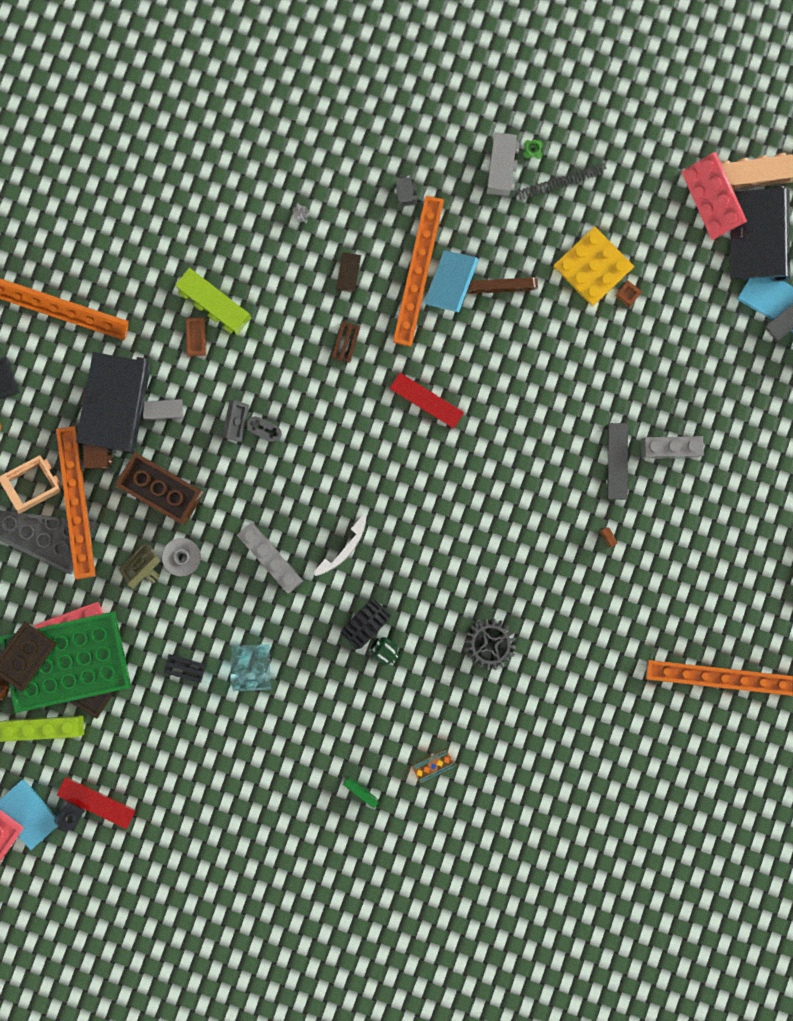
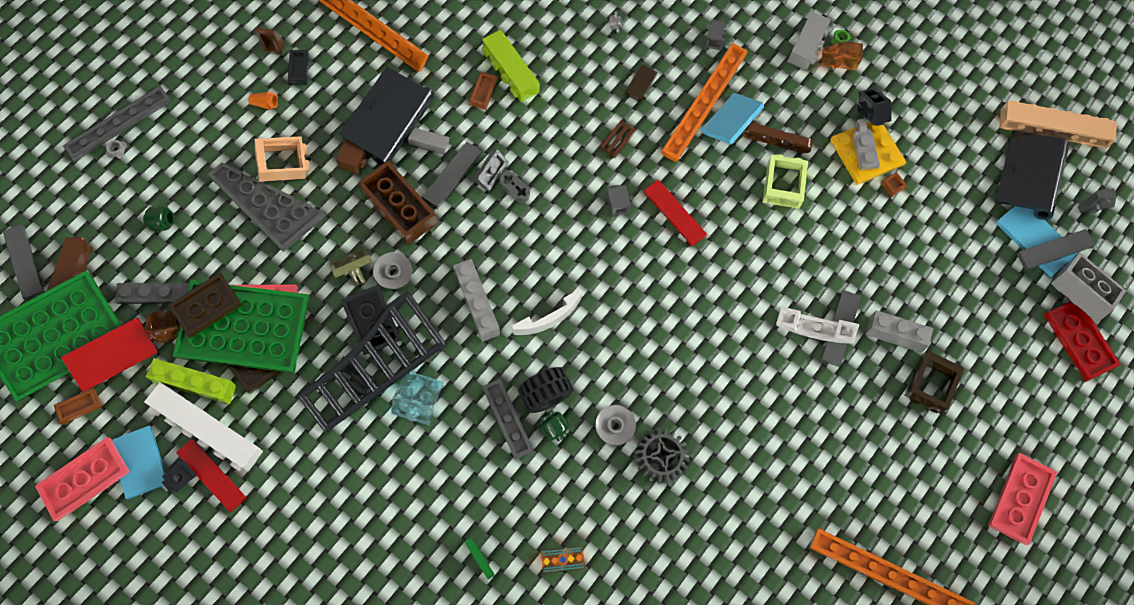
camera: 15 degrees right, 15 degrees down
orange plate [56,426,96,580] -> none
dark grey piece [515,163,607,200] -> none
dark orange tile [599,527,618,548] -> none
coral plate [682,152,747,240] -> none
none -> white brick [144,382,263,471]
none -> black bar [298,292,446,432]
none -> black brick [341,284,401,355]
none -> dark grey tile [422,142,482,209]
none -> dark grey plate [482,379,534,460]
none -> light grey dish [595,405,636,445]
none -> dark grey brick [606,185,631,217]
none -> yellowish green window [762,154,808,209]
none -> white slope [776,307,859,343]
none -> clear orange slope [821,41,863,70]
none -> light grey hinge [852,119,880,170]
none -> black brick [857,88,892,126]
none -> dark brown window [904,350,965,413]

